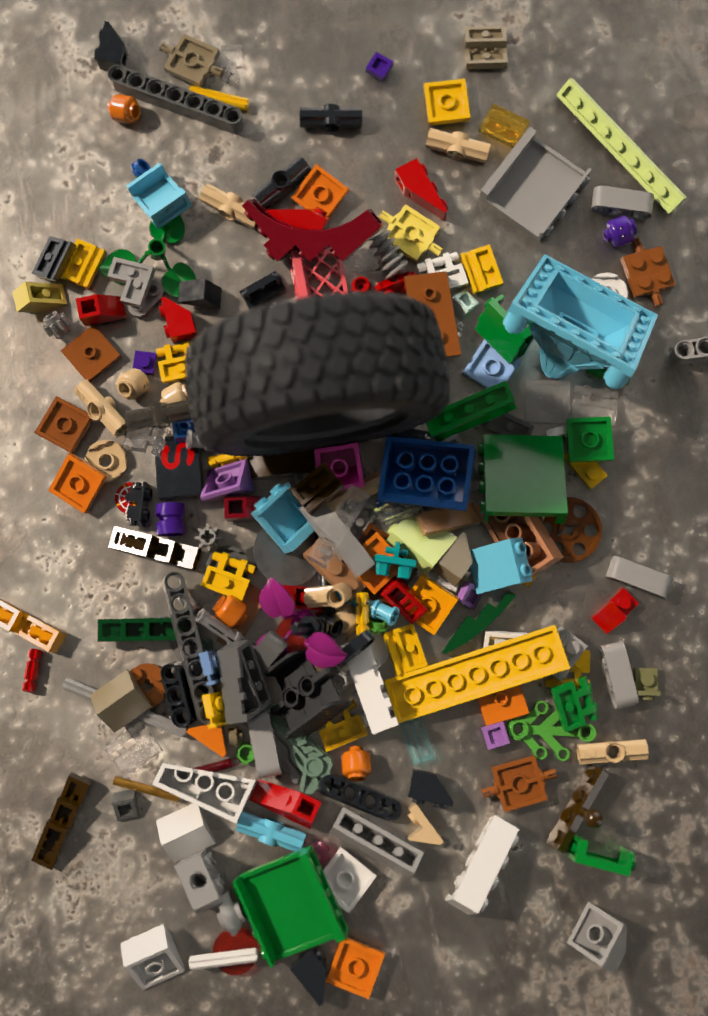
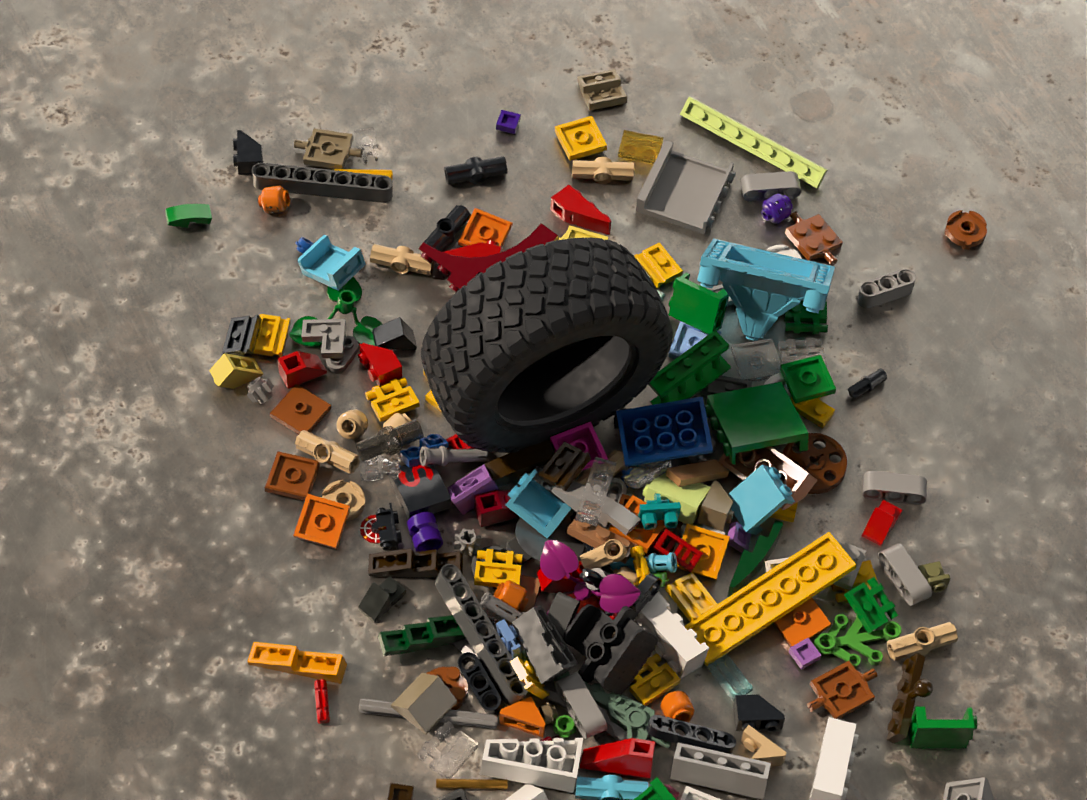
camera: 20 degrees left, 25 degrees down
dark purple plate [132,350,158,376] -> none
yellow axle [207,454,249,469] -> none
none -> green slope [165,204,212,228]
none -> pearl dark grey slope [358,576,406,623]
none -> black axle [848,368,887,398]

